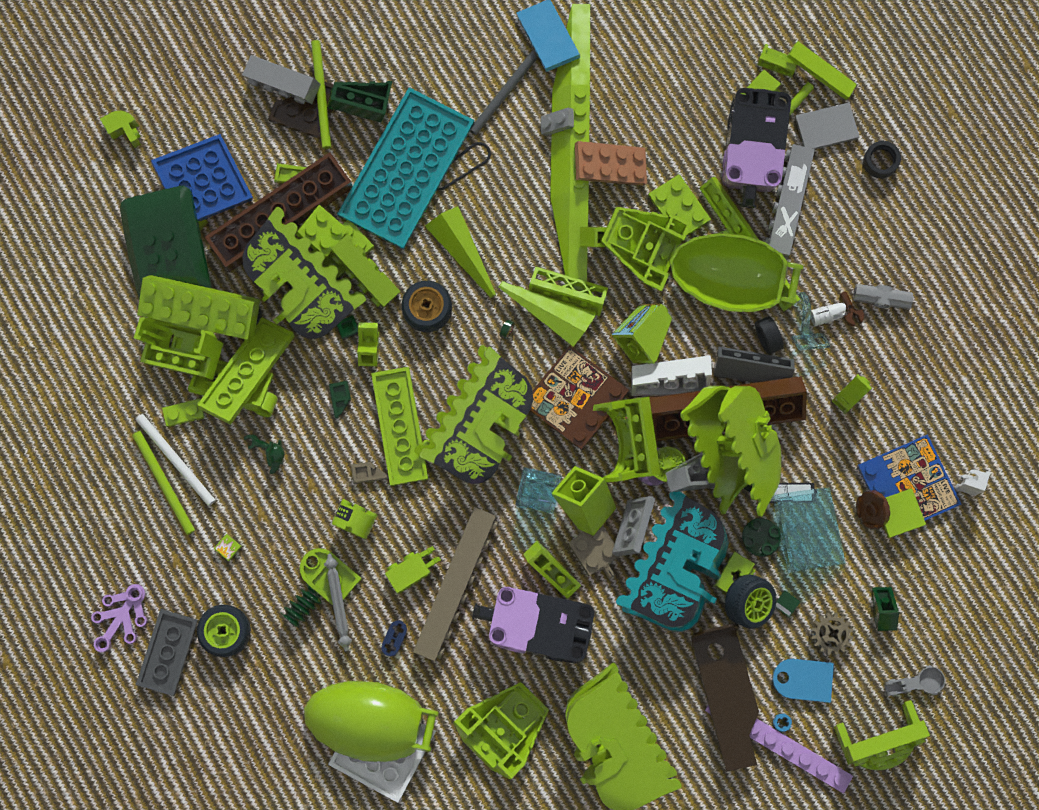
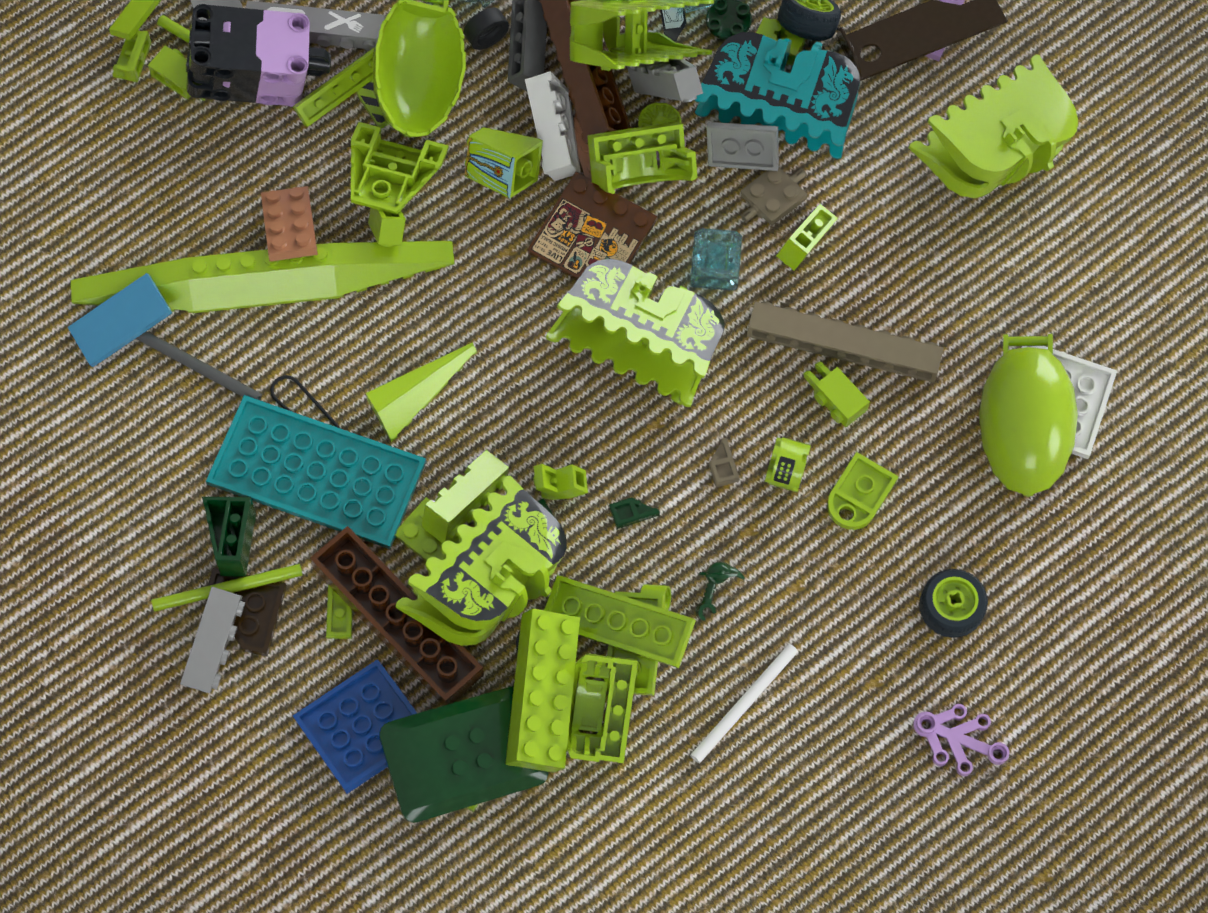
camera: 100 degrees left, 10 degrees down
lime brick [100,111,141,148] -> none
lime piece [132,431,195,535] -> none
dark grey plate [136,609,199,696] -> none
lime plate [162,398,205,427] -> none
tile [214,534,242,561] -> none
dark green piece [280,584,322,628] -> none
lime plate [295,205,348,259] -> none
light grey wheel [324,554,352,651] -> none
lime plate [371,367,429,486] -> none
dark blue beam [381,620,407,657] -> none
wheel [402,280,452,332] -> none
lime wedge [453,682,549,780] -> none
piece [472,587,594,664] -> none
lime wedge [498,281,597,347] -> none
dark green tile [499,320,515,340] -> none
lime fence [528,267,608,316] -> none
light grey plate [541,107,574,136] -> none
lime slope [551,466,616,536] -> none
lime plate [648,174,711,237] -> none

